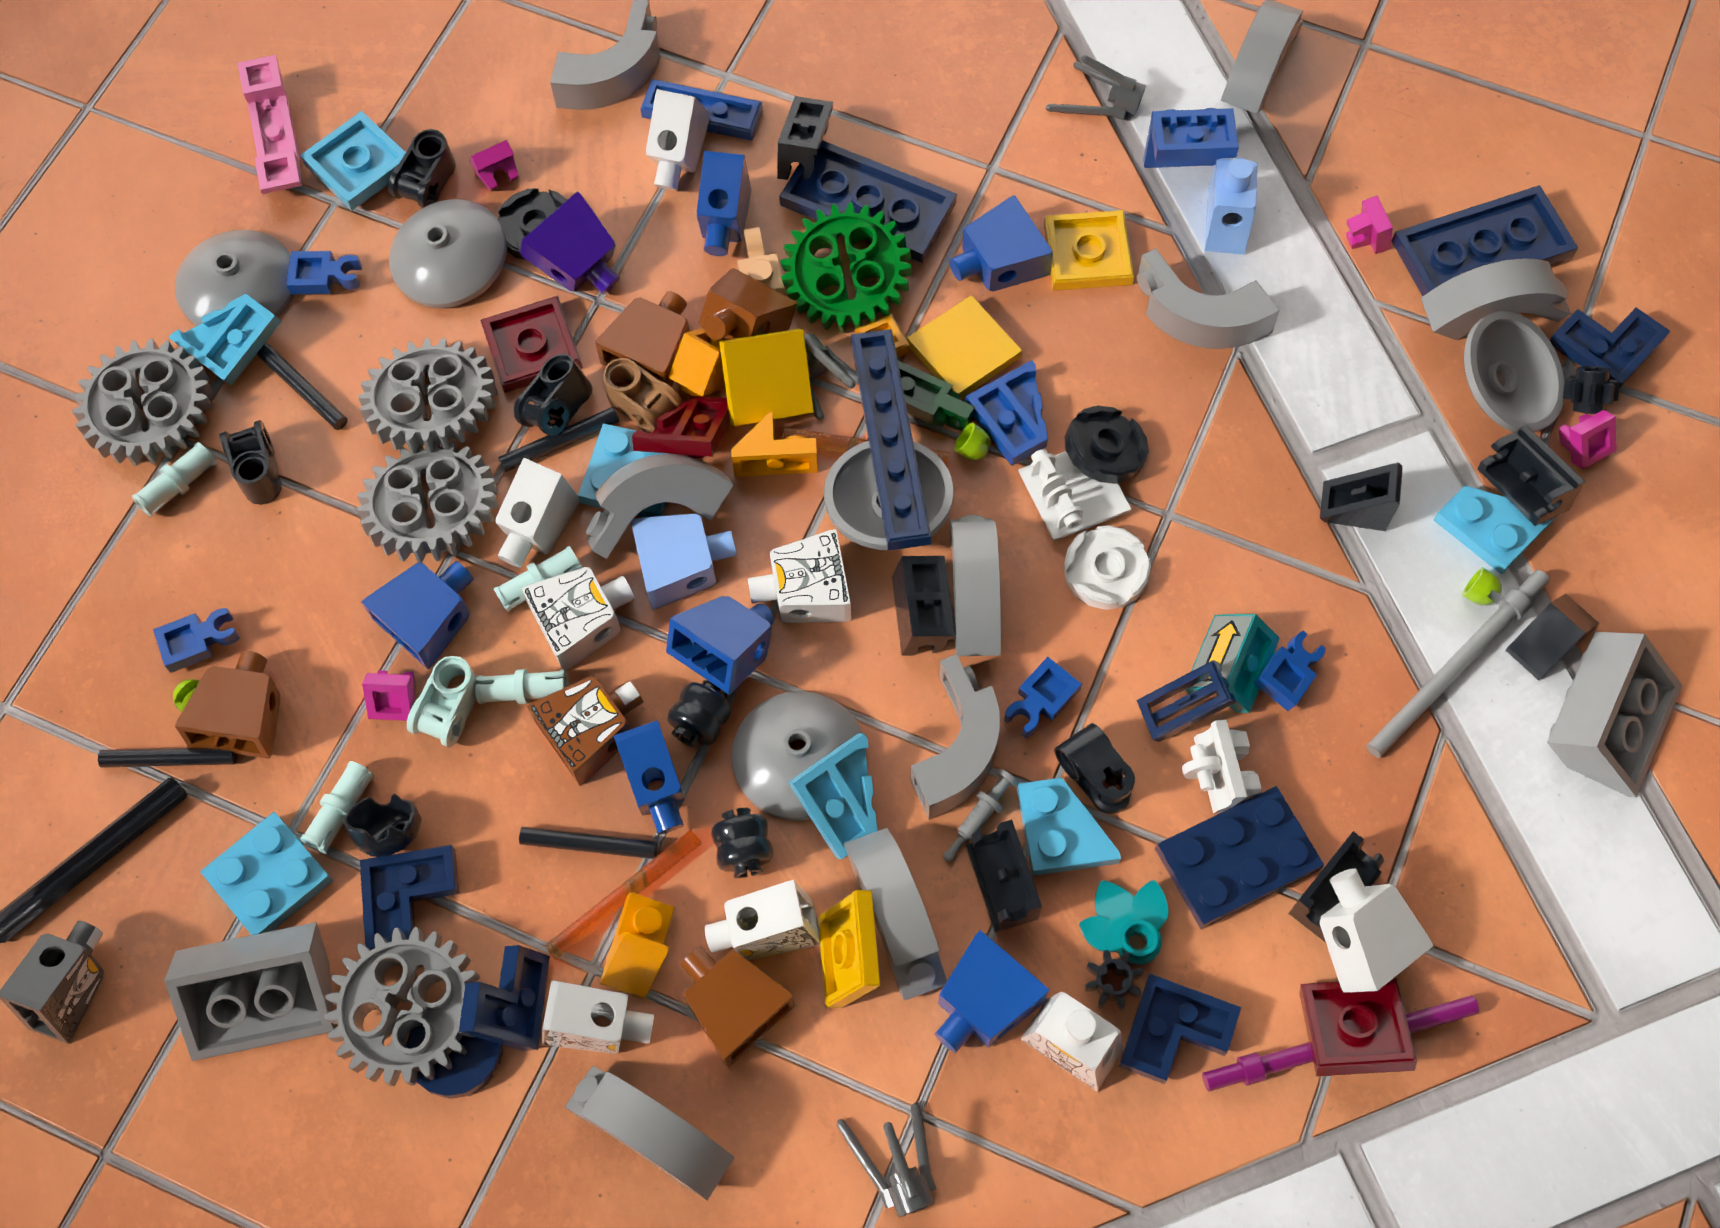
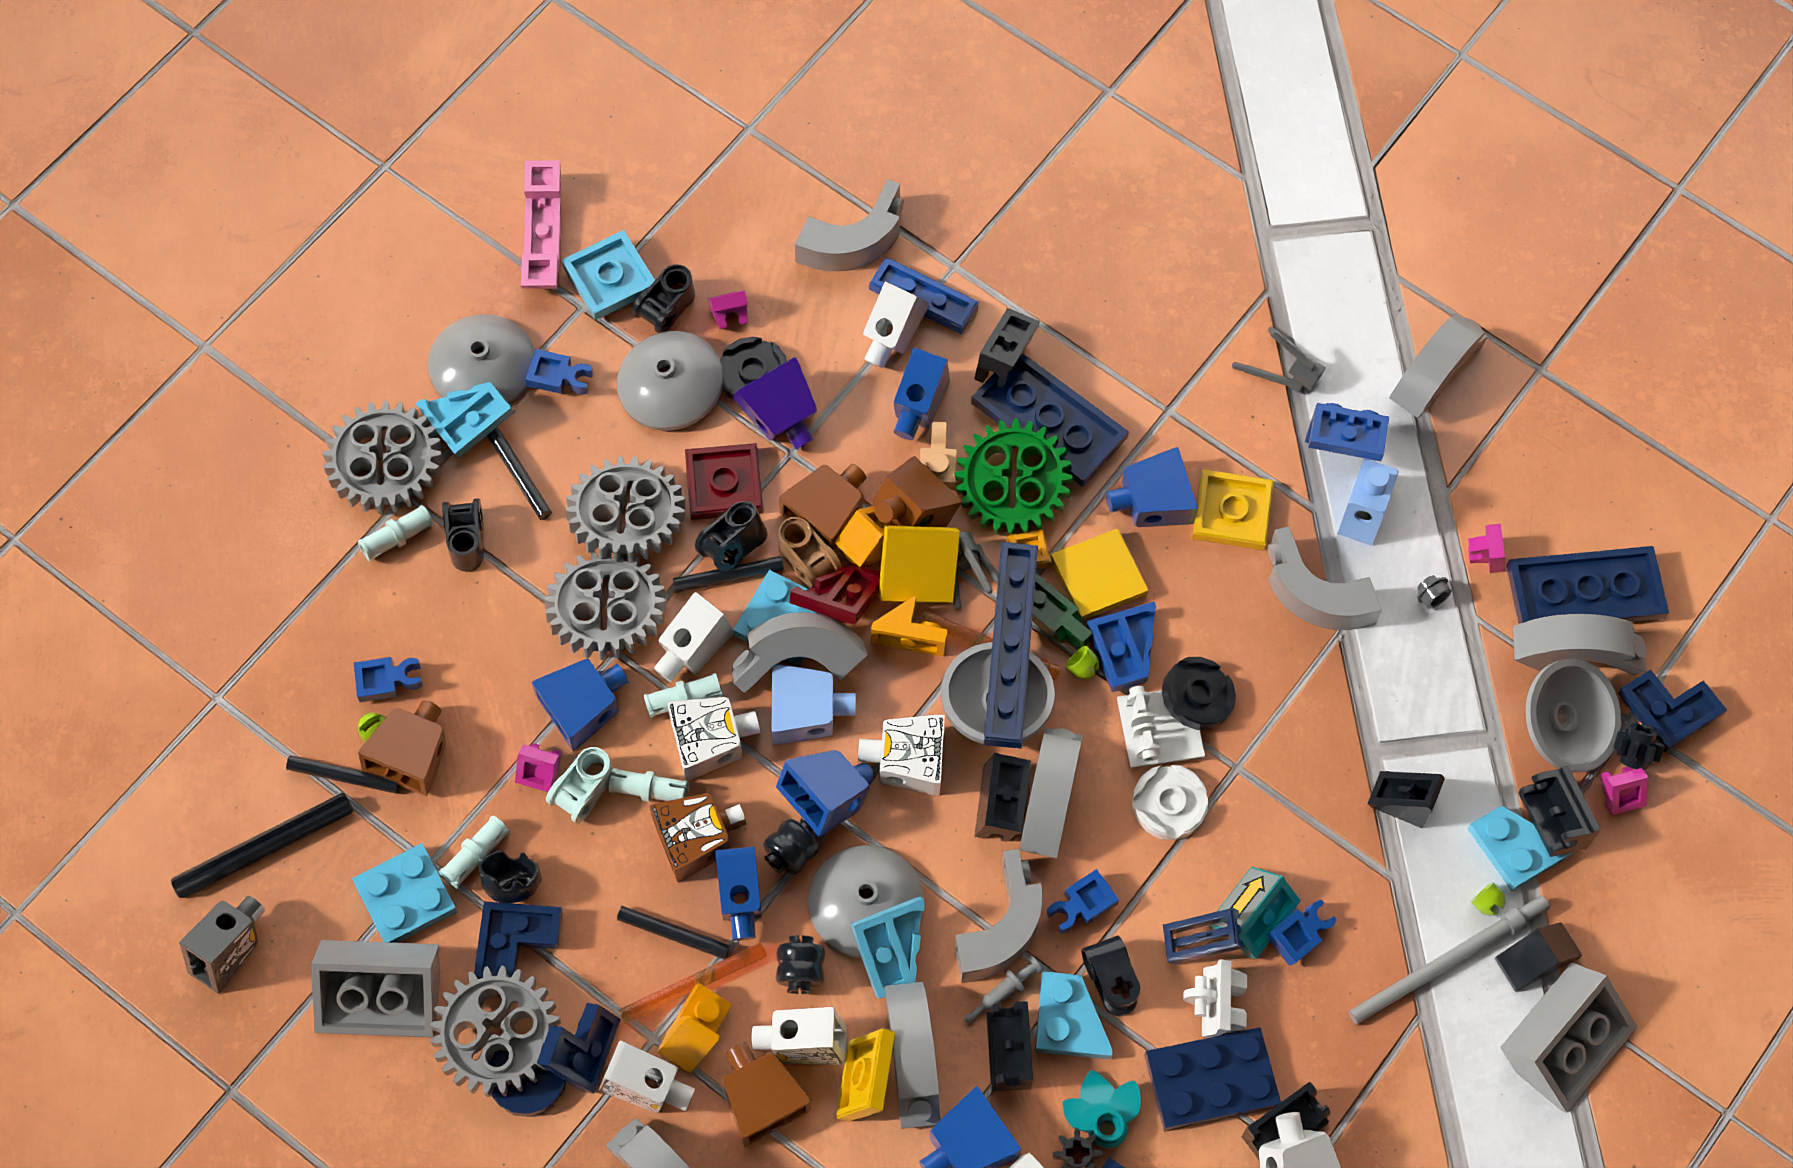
camera: 10 degrees right, 0 degrees up
none -> dark grey plate [1417,575,1452,609]

